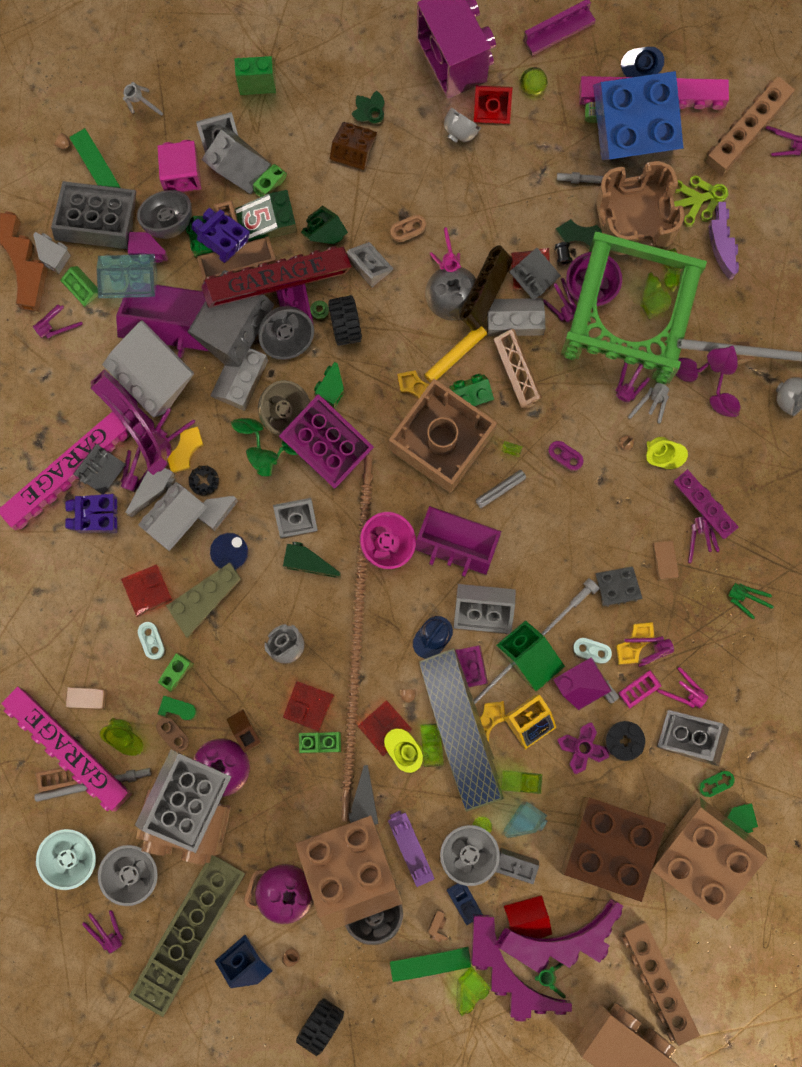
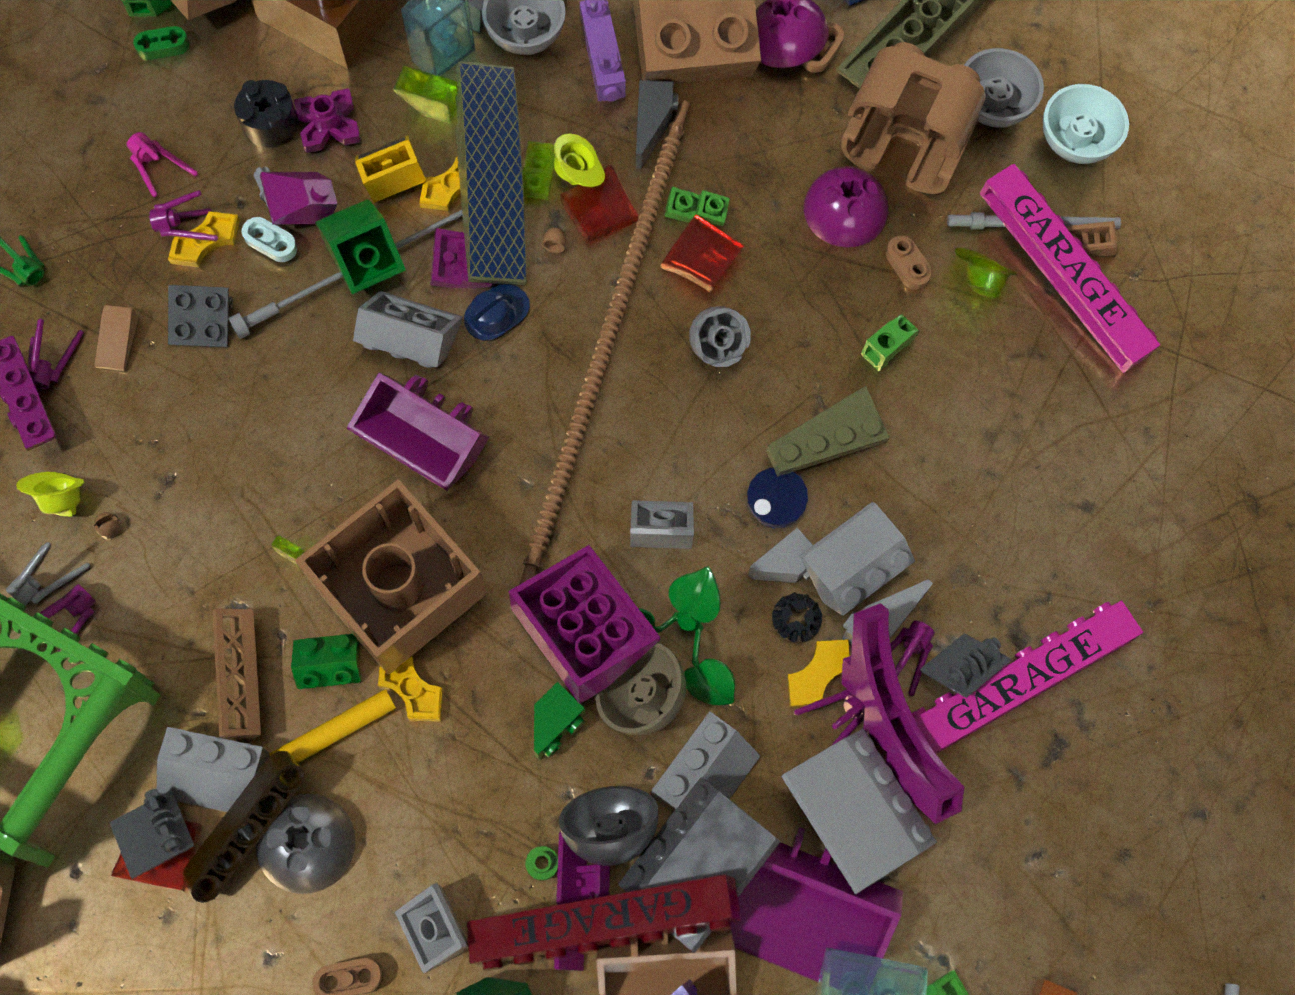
camera: 170 degrees left, 10 degrees down
magenta plant [33,304,83,339] -> none
dark purple hips [65,494,118,533] -> none
slope [66,688,107,710] -> none
magenta plant [82,910,123,954] -> none
clear red plate [121,564,172,617] -> none
light grey slope [135,749,231,853] -> none
light aqua plate [138,622,165,660] -> none
green leg [158,696,197,721] -> none
reddish brown slope [226,710,263,753] -> none
dark green slope [283,542,341,579] -> none
black tyre [328,295,362,346] -> none
dark pink piece [360,512,416,569] -> none
dark pink plant [430,227,461,272] -> none
clear neon green tile [472,817,492,833] -> none
light grey axle [476,470,526,508] -> none
magenta plant [543,278,576,323] -> none
magenta plate [548,441,584,471] -> none
black bush [553,242,573,266] -> none
dark green tile [555,219,602,249] -> none
magenta piece [566,252,622,307] -> none
dark pink slope [618,669,662,708] -> none
flat silver slope [657,710,729,766] -> none

